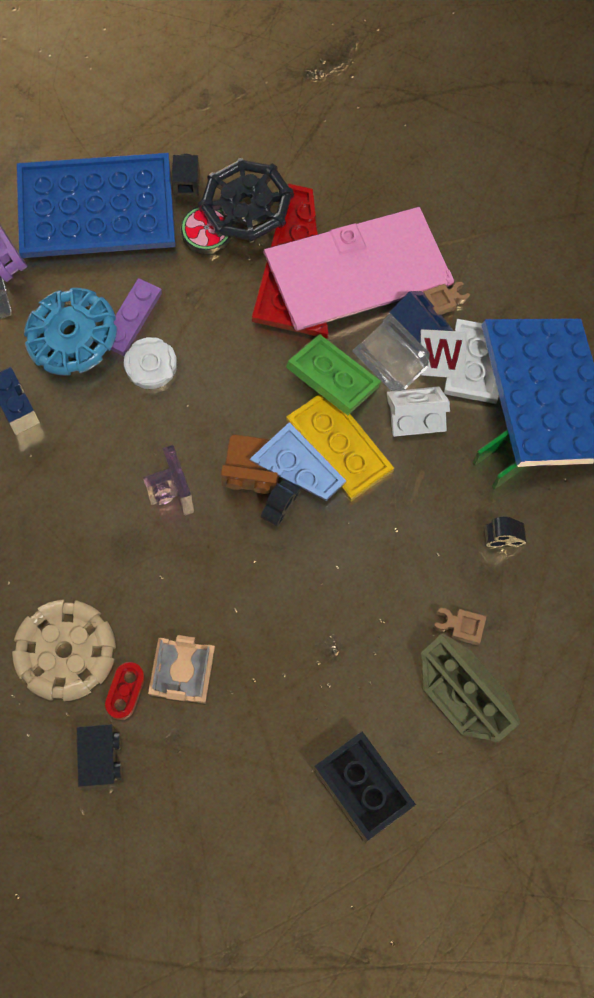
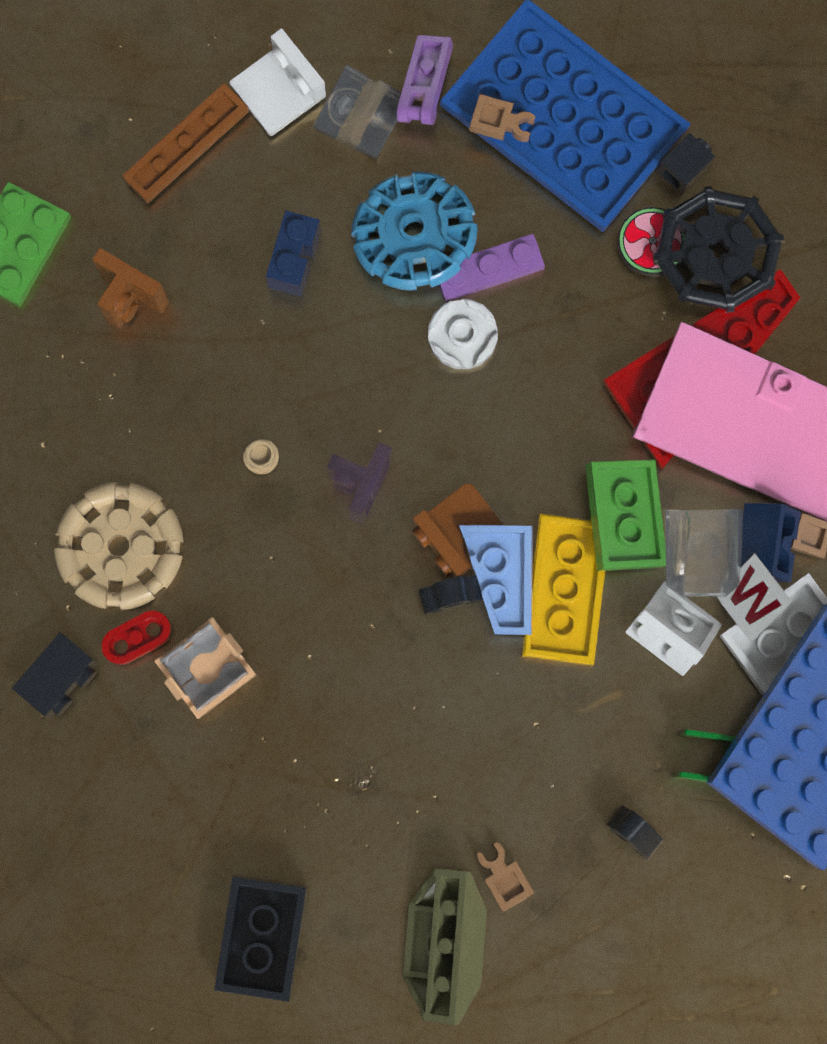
camera: 45 degrees right, 10 degrees up
none -> tan plate [243,438,279,474]
none -> medium nougat plate [469,94,535,142]

